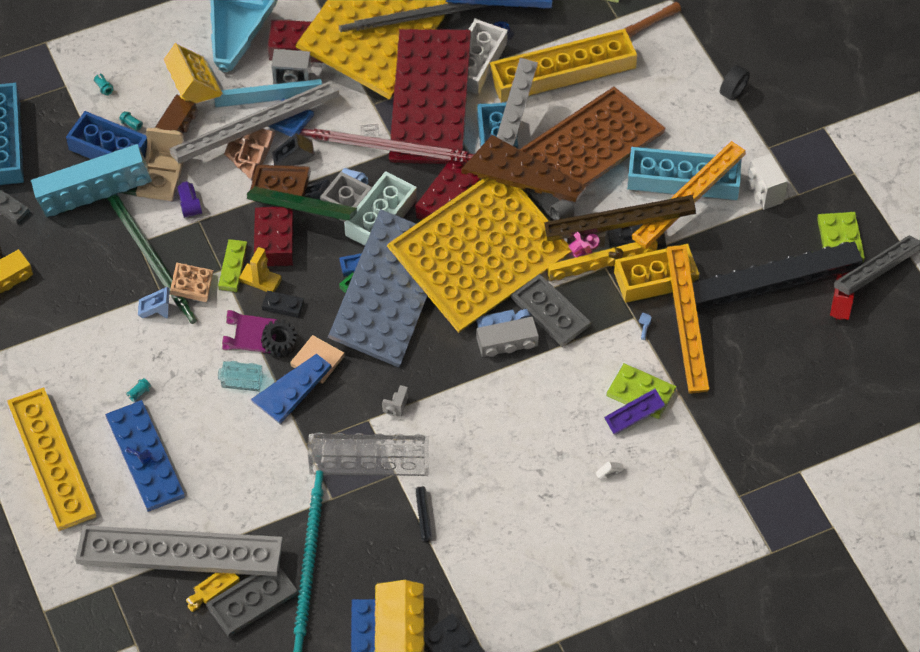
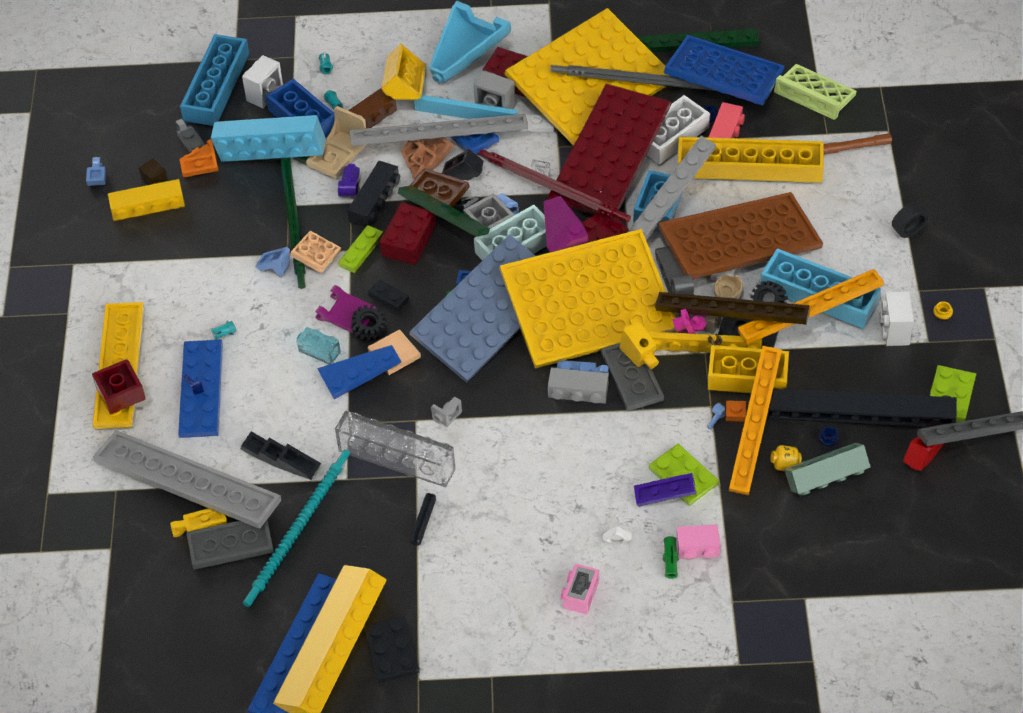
camera: 25 degrees right, 5 degrees down
yellow bracket [239,247,282,292] -> none
reddish brown wing [461,135,586,202] -> none
none -> dark red brick [92,359,146,415]
none -> orange wing [180,139,218,178]
none -> black slope [240,431,321,479]
none -> white brick [242,55,283,108]
none -> black brick [347,161,400,227]
none -> white plate [521,115,554,132]
none -> magenta wedge [544,196,588,253]
none -> brick [561,564,599,615]
none -> yellow torso [619,320,659,369]
none -> green pin [663,536,679,579]
none -> bright pink brick [676,525,720,559]
none -> coral brick [708,102,745,138]
none -> tan hair [714,274,743,299]
none -> orange plate [726,401,746,422]
none -> black tyre [750,281,788,303]
none -> yellow head [770,445,802,471]
none -> sand green brick [785,443,870,495]
none -> clear blue plate [819,426,839,445]
none -> yellow plate [933,302,953,320]

